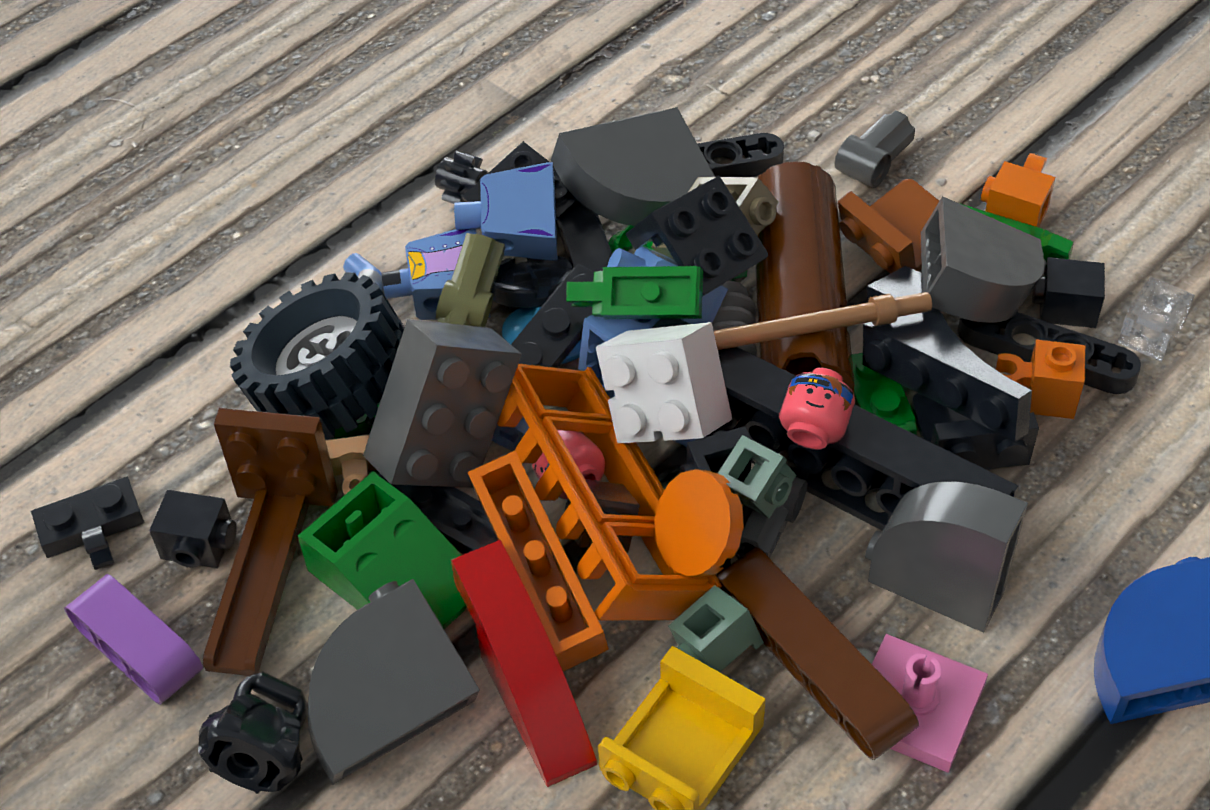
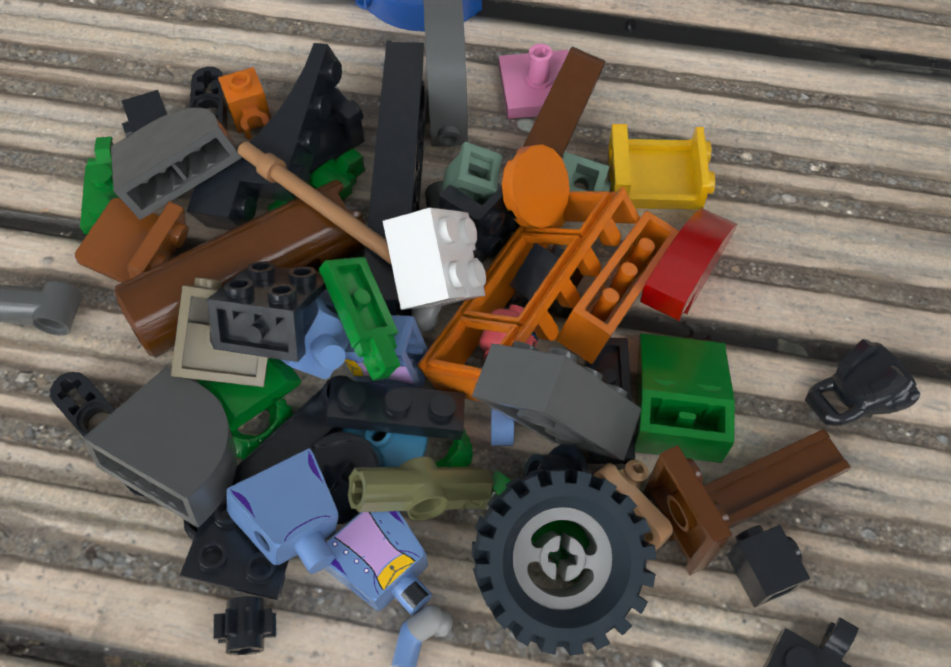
camera: 125 degrees left, 10 degrees up
medium lavender beam [64,574,203,705] -> none
dark grey brick [308,579,480,785] -> none
coral head [779,368,855,449] -> none
orange brick [981,153,1056,227] -> none
clear brick [1118,276,1195,362] -> none

